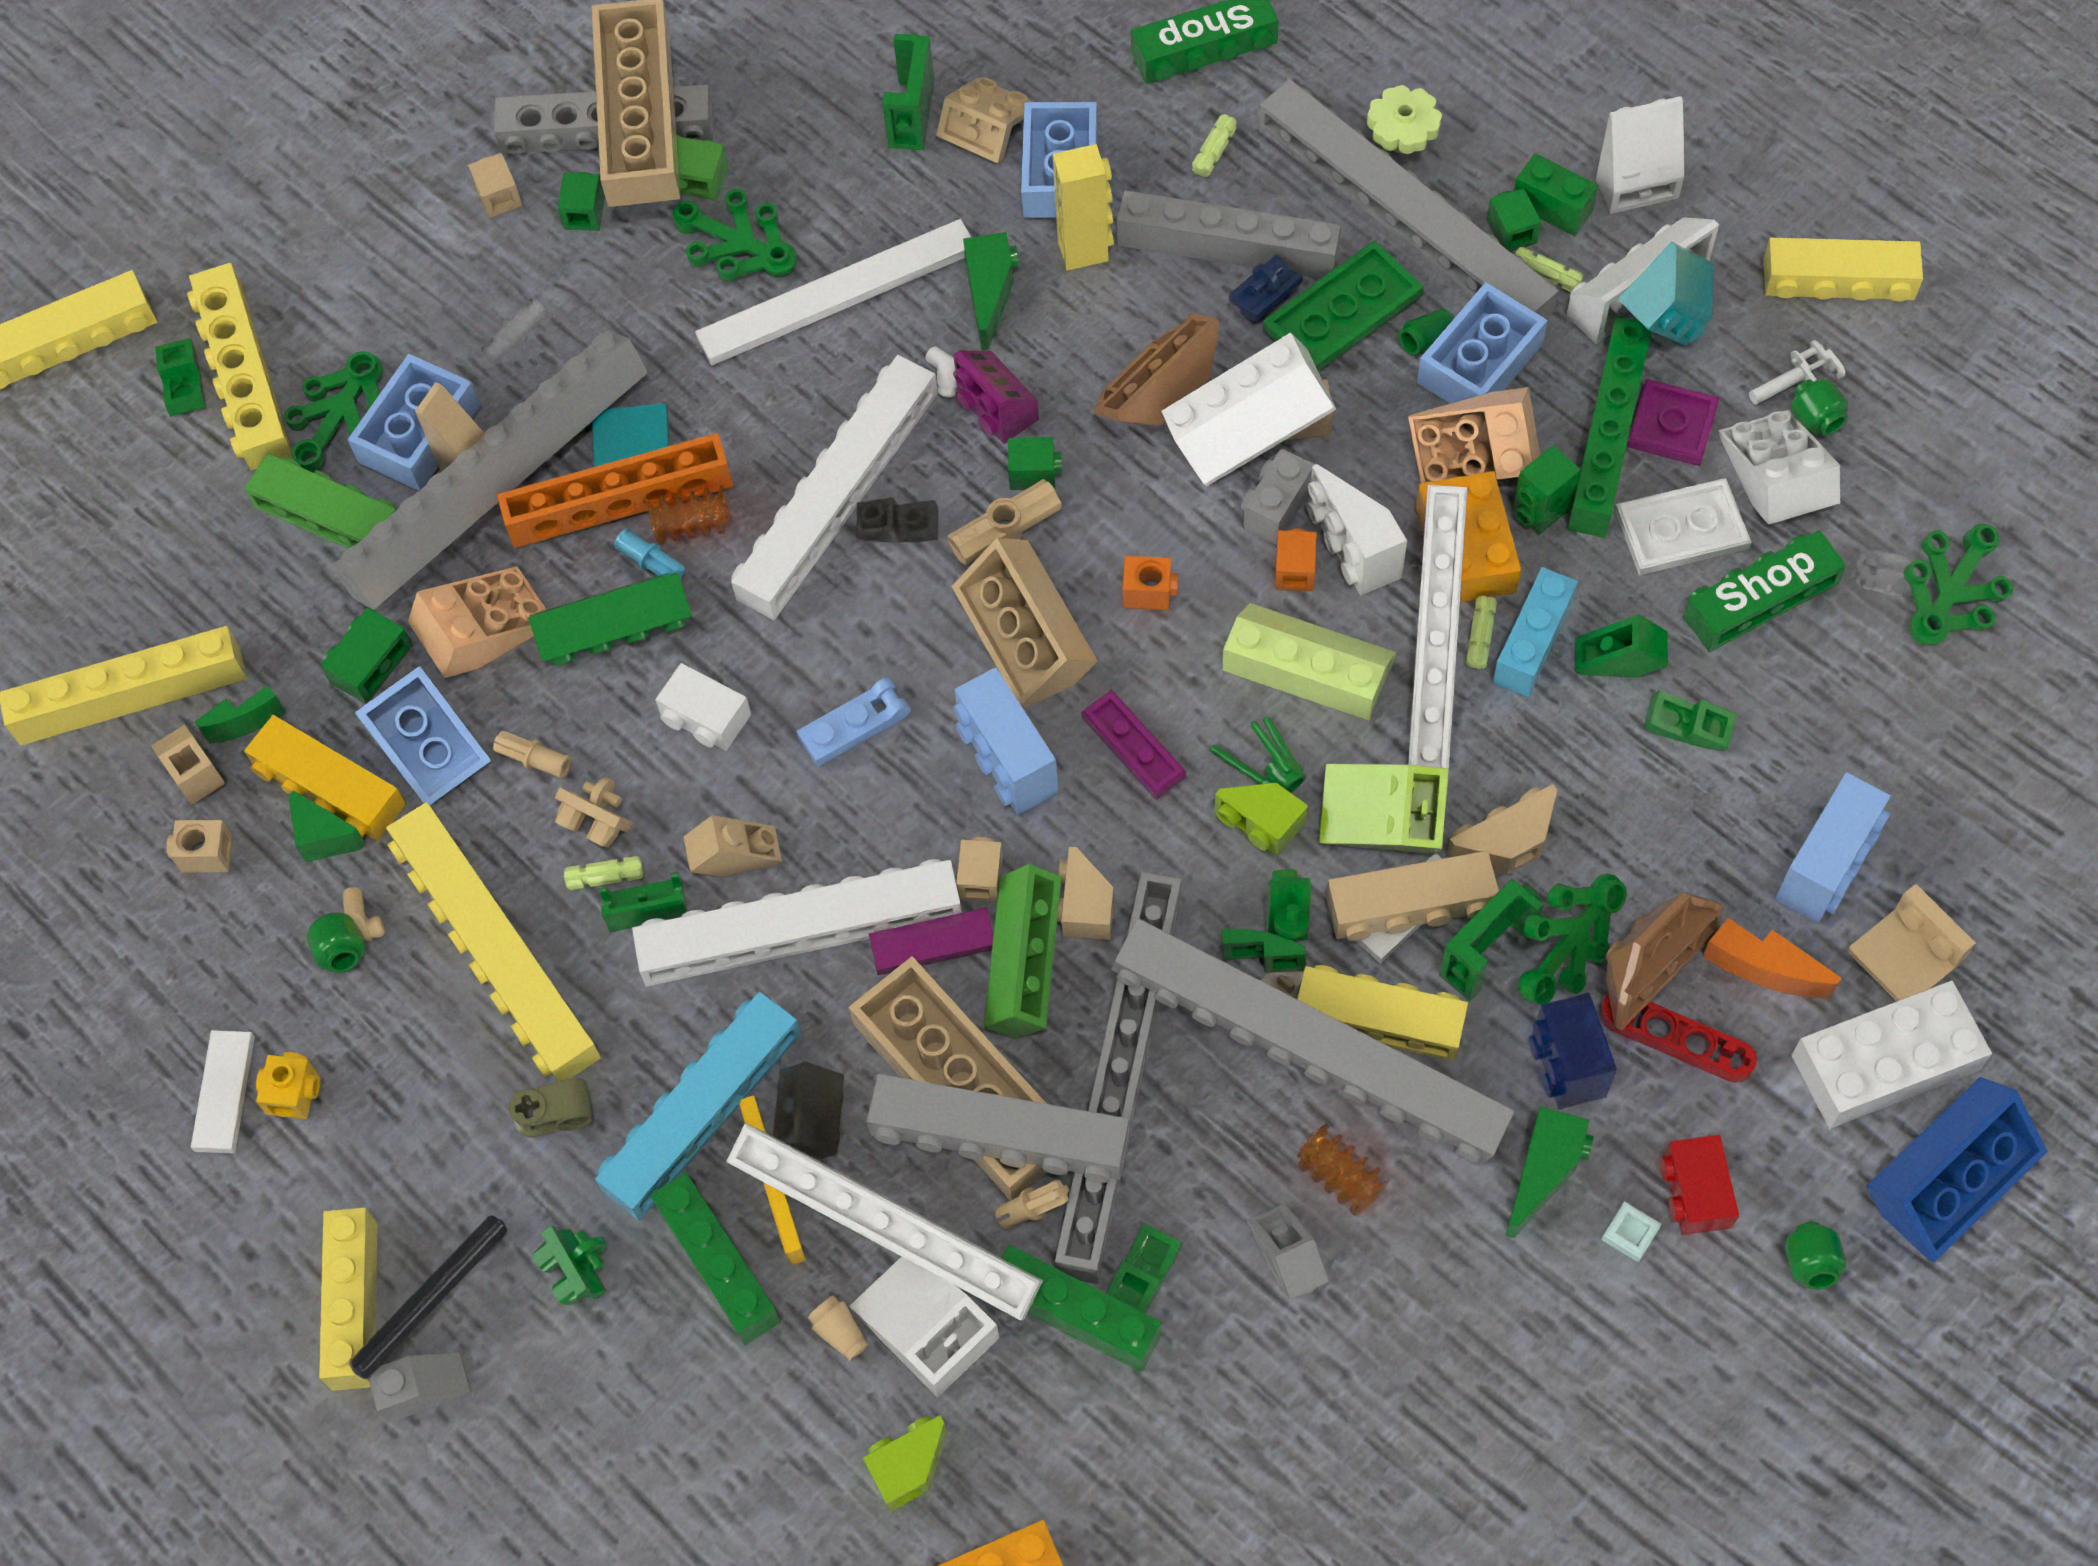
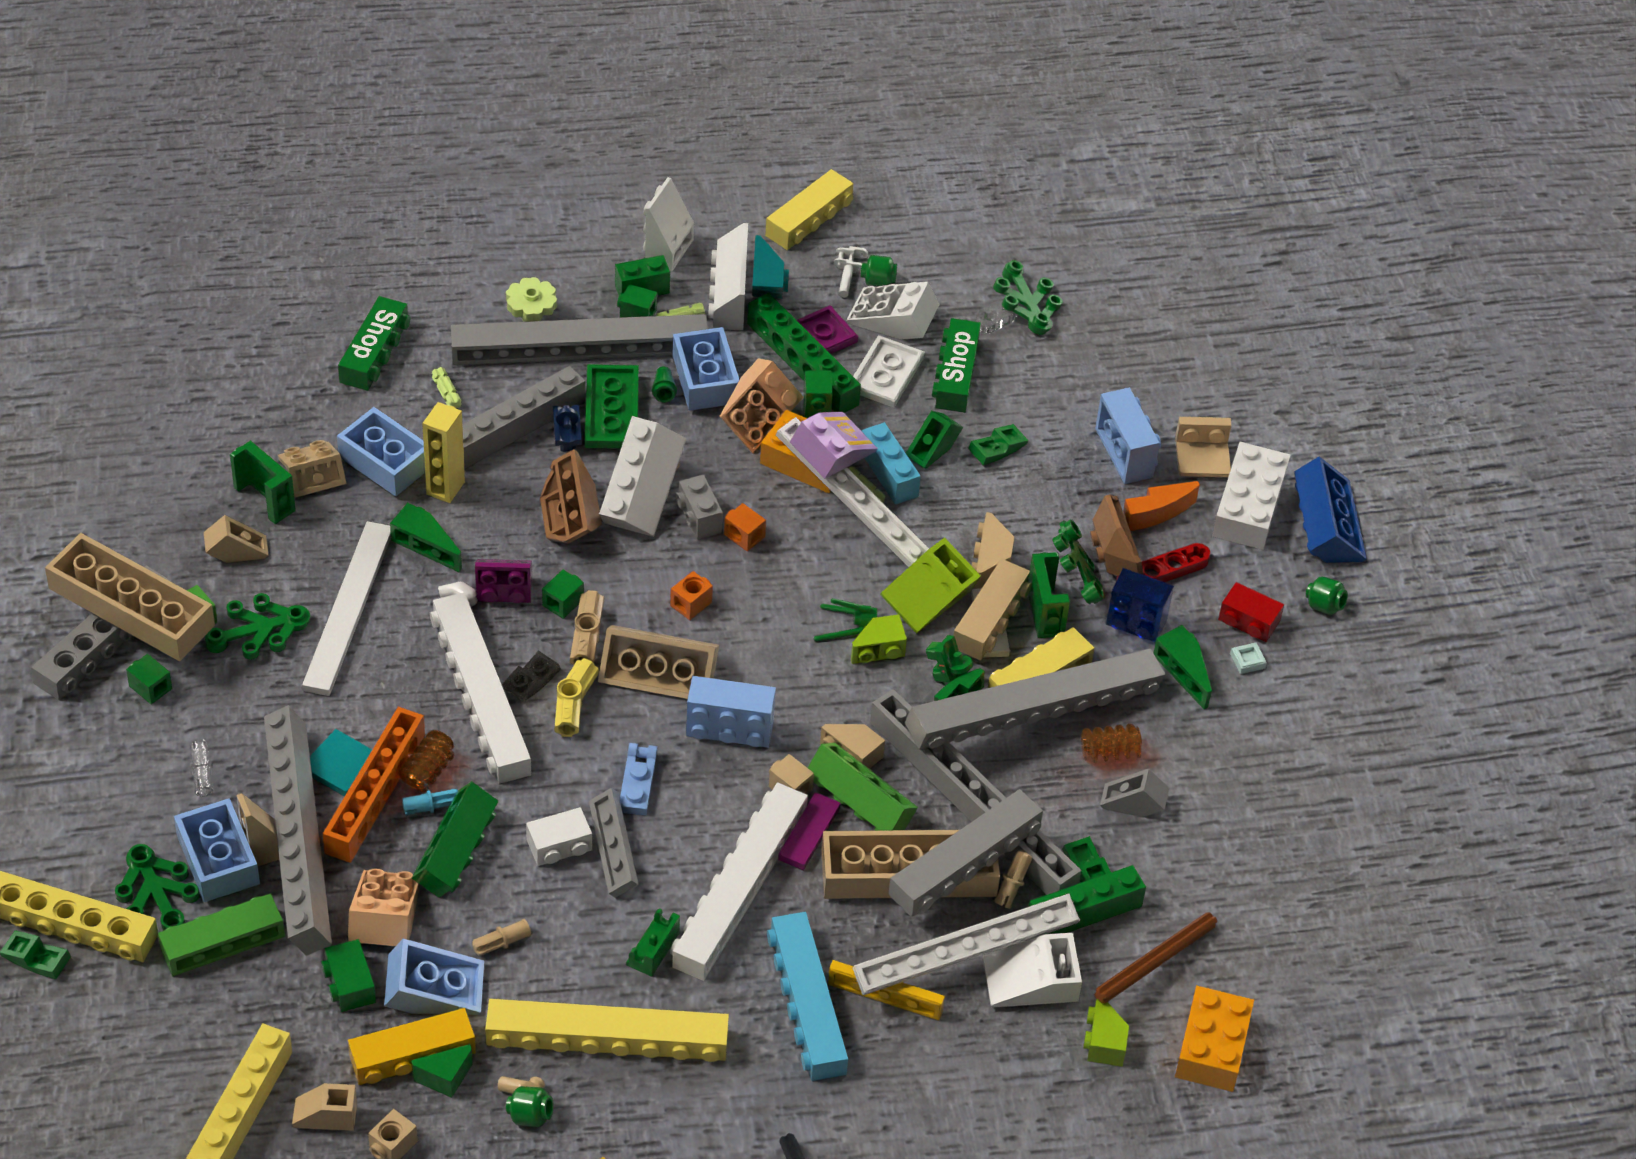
camera: 60 degrees left, 15 degrees down
green slope [195,685,286,744] -> none
tan brick [468,153,523,218] -> none
olive piece [509,1078,593,1138] -> none
green hips [532,1226,607,1306] -> none
tan hips [555,777,633,848] -> none
yellowish green axle [564,856,644,890] -> none
green brick [650,1172,781,1345] -> none
tan slope [683,815,782,877] -> none
clear smoke brick [773,1061,844,1160] -> none
tan cone [808,1295,869,1361] -> none
magenta tile [1081,690,1186,800] -> none
yellowish green slope [1222,603,1396,721] -> none
white slope [1306,464,1407,596] -> none
none -> tan slope [204,515,269,563]
none -> light yellow piece [554,658,599,737]
none -> light grey plate [589,788,638,898]
none -> lavender slope [790,412,878,479]
none -> dark orange axle [1094,912,1217,1004]

